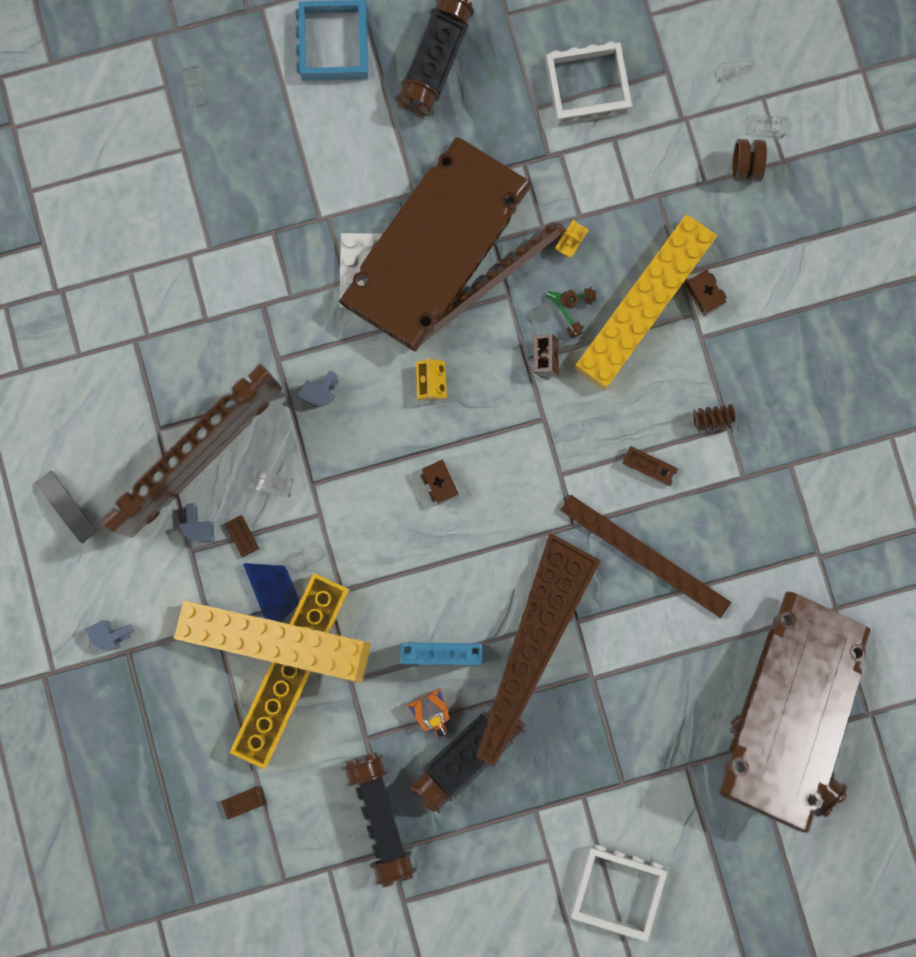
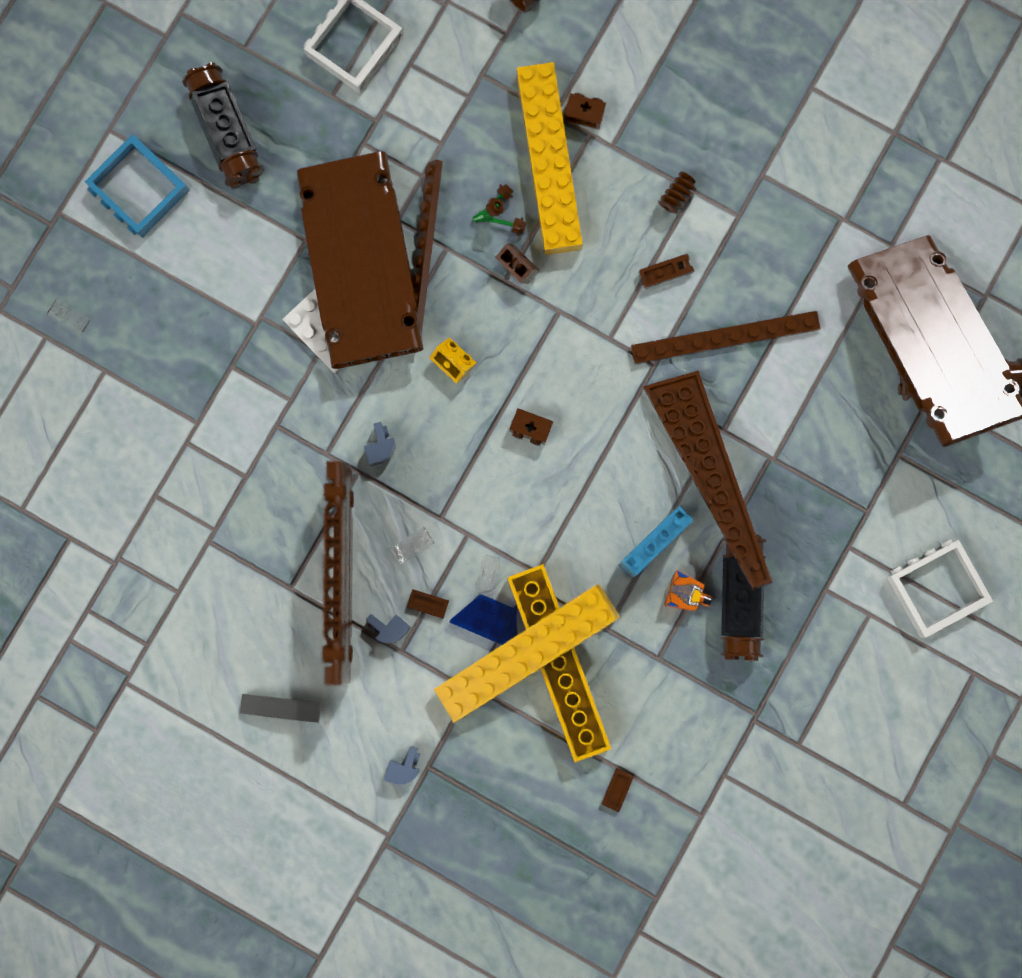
camera: 45 degrees left, 0 degrees up
brick [341,752,417,888] -> none
yellow hips [555,220,589,259] -> none

